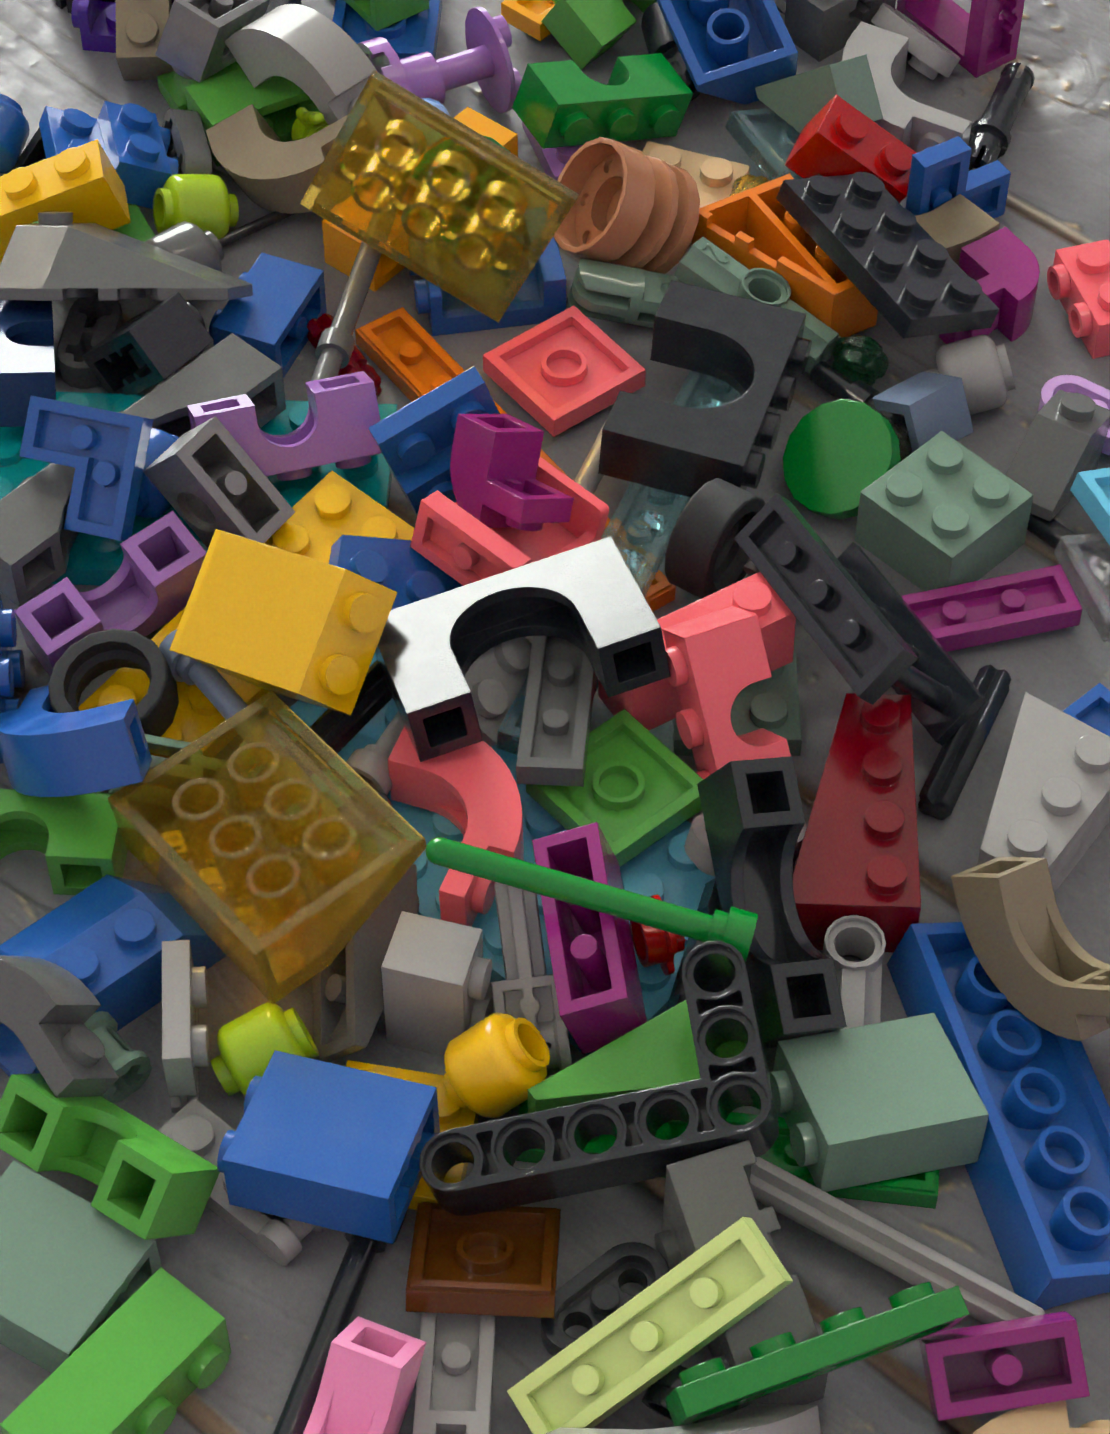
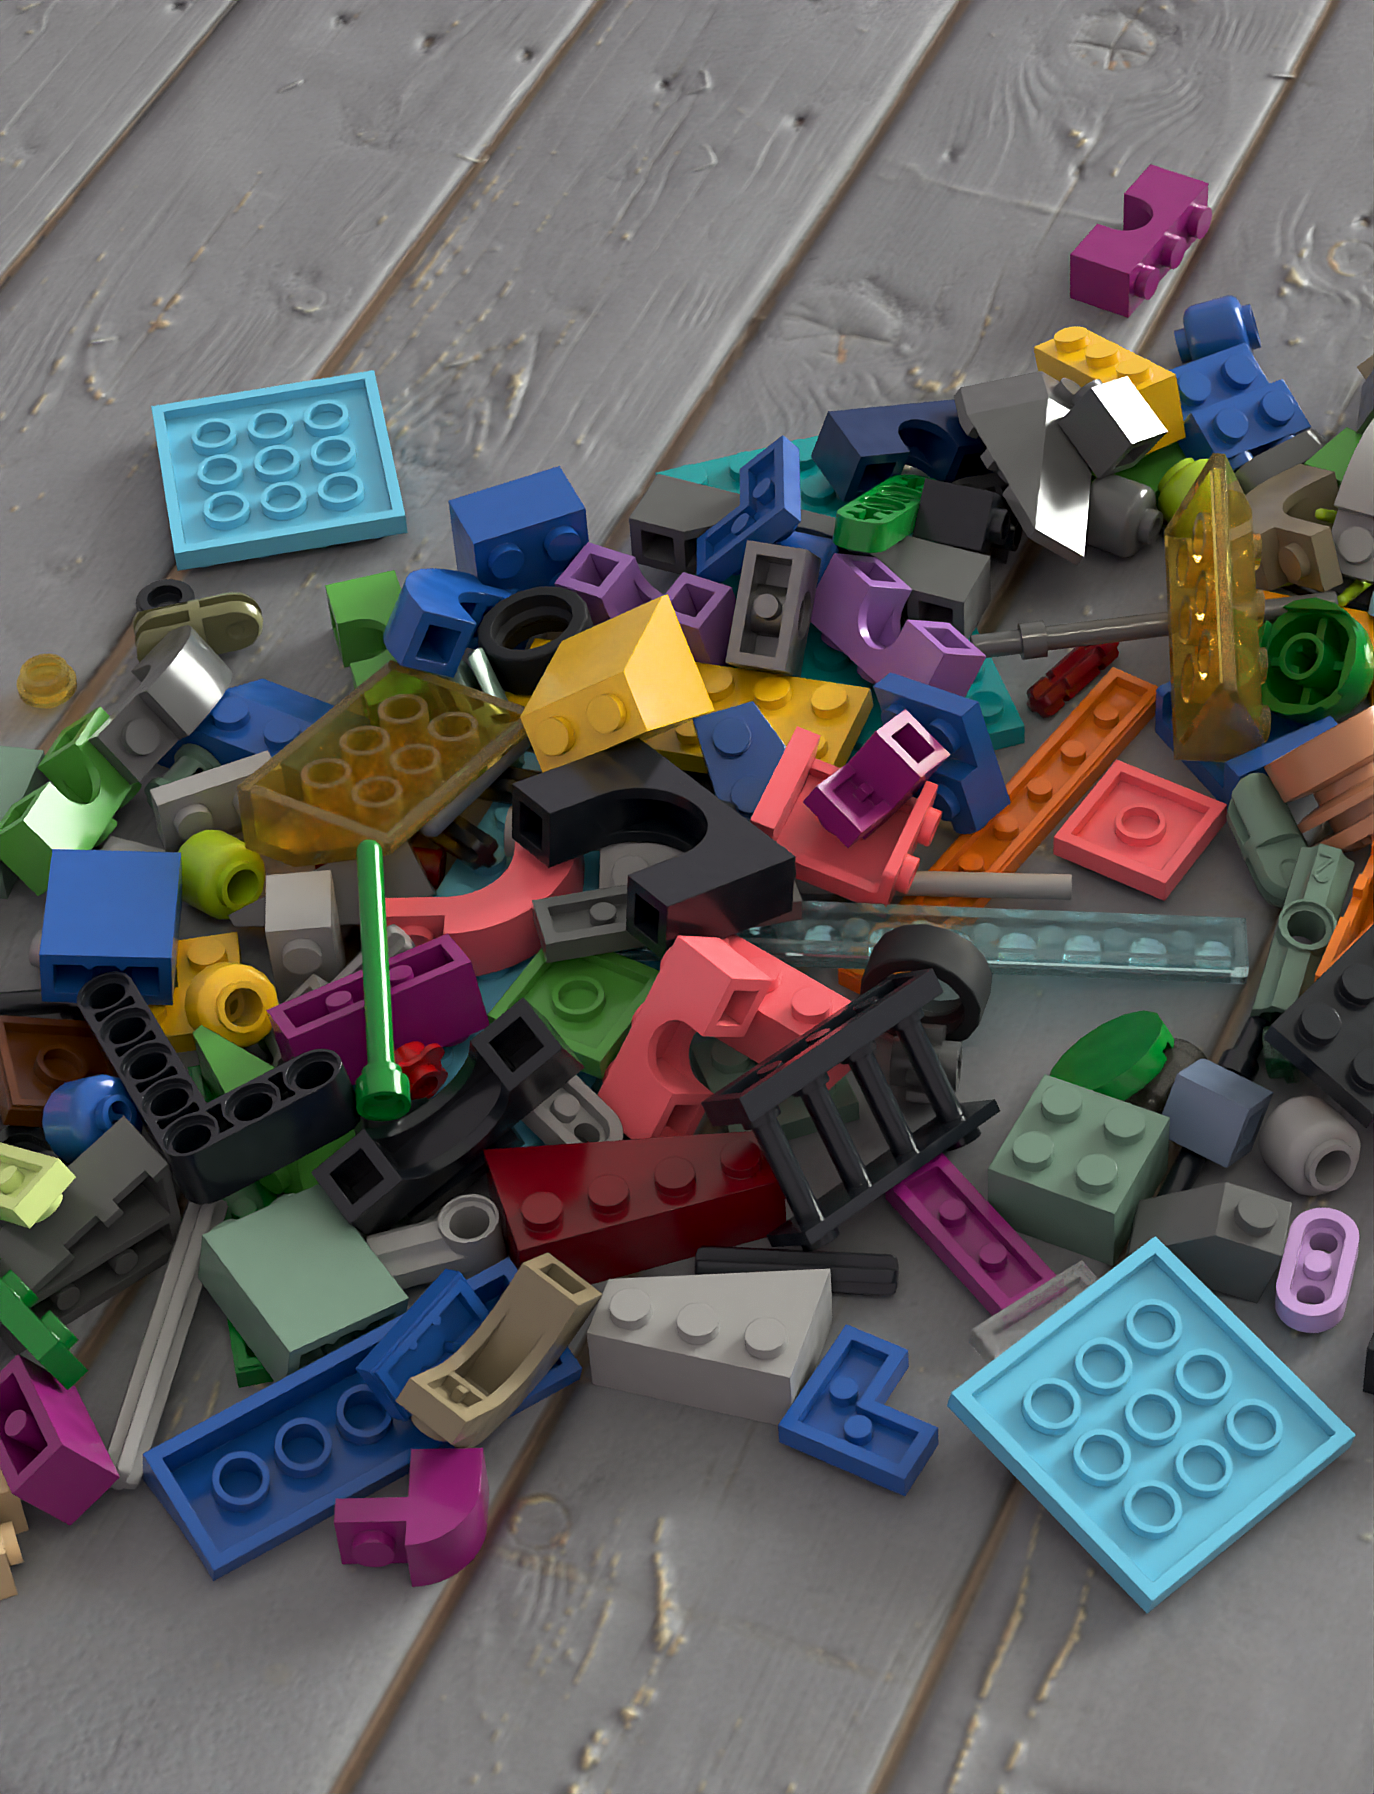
camera: 75 degrees right, 5 degrees down
blue brick [208,252,327,378] -> none
black arch [598,280,812,498] -> none
none -> blue head [42,1074,143,1164]
none -> blue plate [355,1269,490,1422]
none -> green beam [832,474,935,553]
none -> dark grey brick [1058,376,1168,479]

